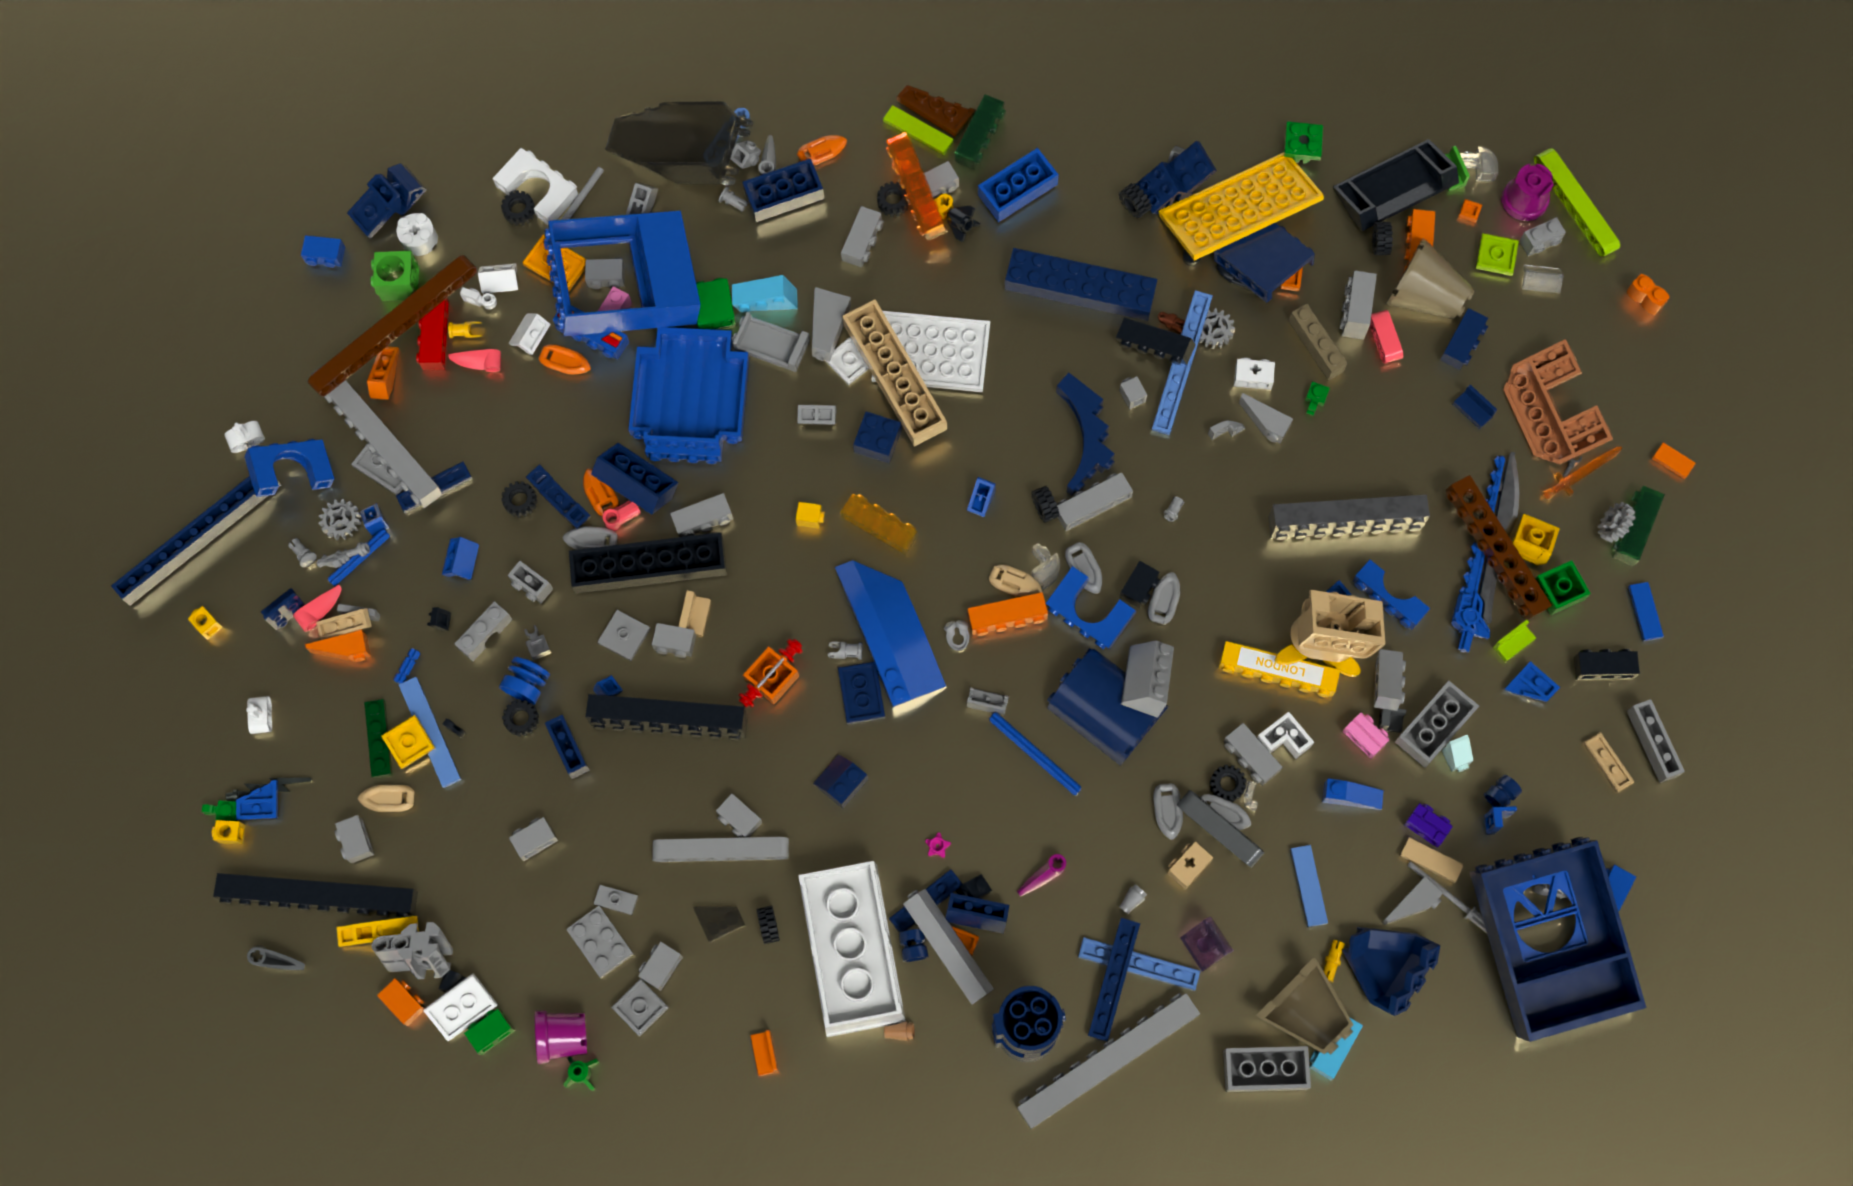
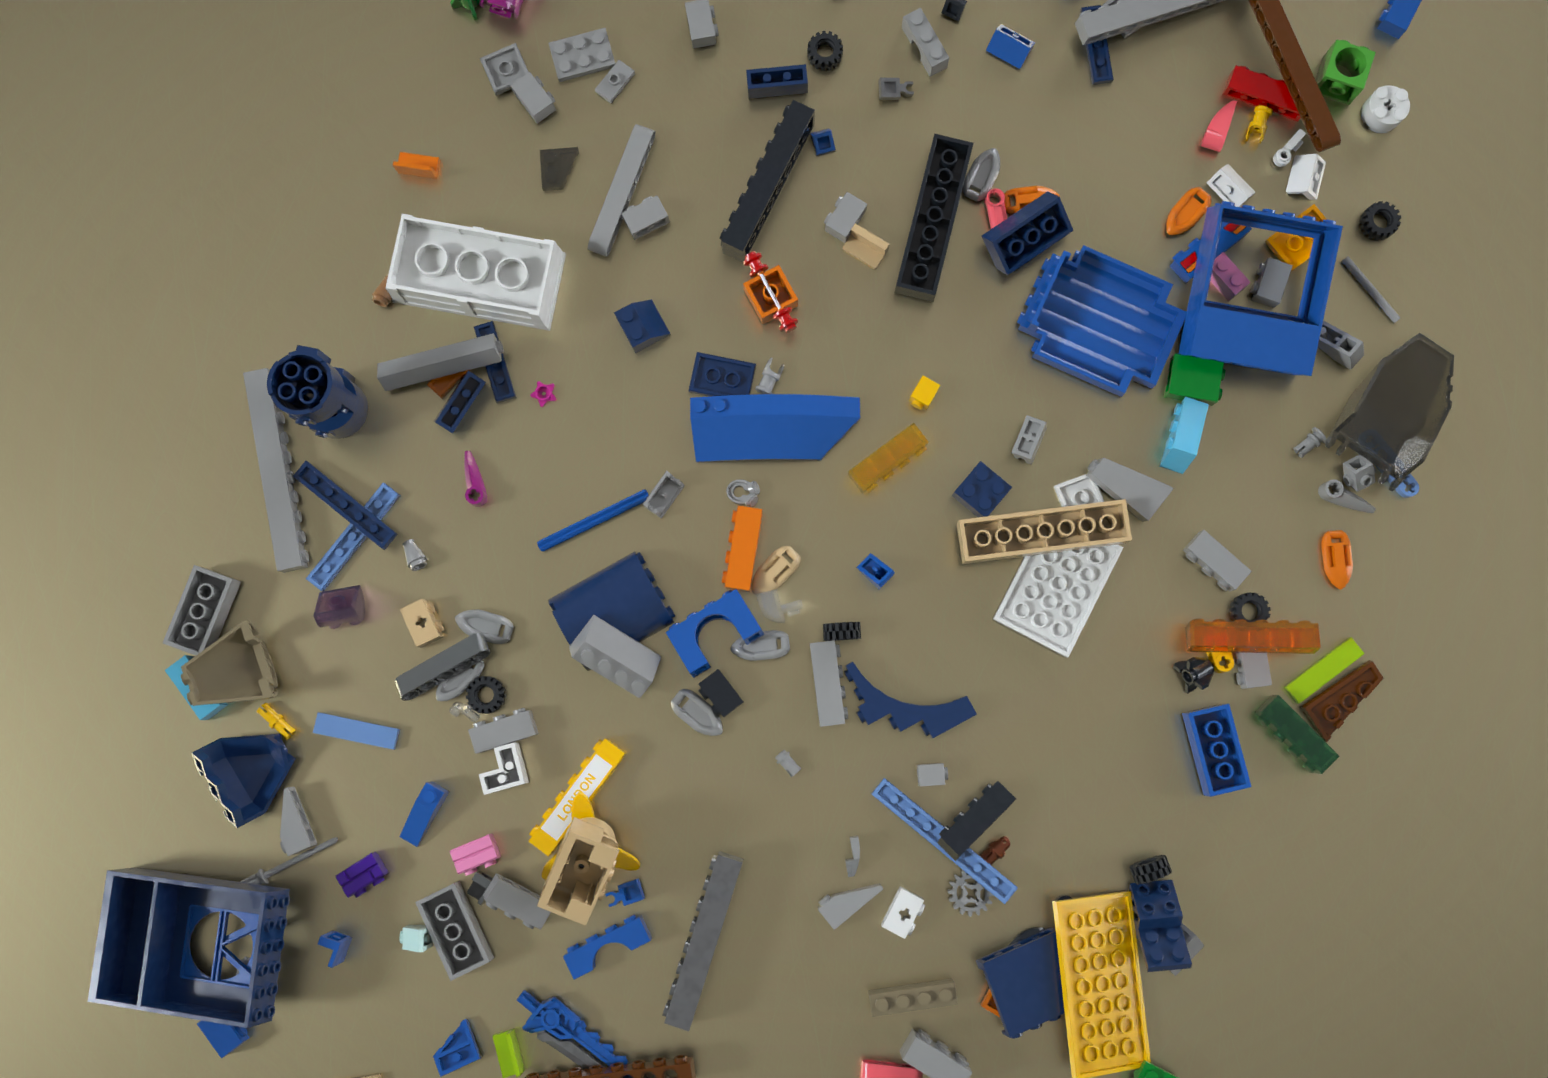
camera: 115 degrees right, 10 degrees up
dark blue piece [347,163,427,238] -> none
orange slope [367,346,399,400] -> none
white arch [493,148,578,225] -> none
blue wheel [499,657,550,705] -> none
black tyre [501,481,538,518] -> none
light grey brick [508,561,553,603] -> none
dark blue slope [526,464,591,529] -> none
light grey plate [598,610,651,661] -> none
light grey brick [670,493,733,537] -> none
light grey panel [732,312,810,372] -> none
dark blue brick [742,158,824,222] -> none
black tyre [757,905,780,944] -> none
dark blue wheel [899,929,929,962] -> none
black bracket [956,874,992,899] -> none
dark blue brick [1005,248,1158,321] -> none
green plate [1305,382,1330,416] -> none
tan tile [1400,837,1464,883] -> none
dark blue wheel [1484,774,1522,807] -> none

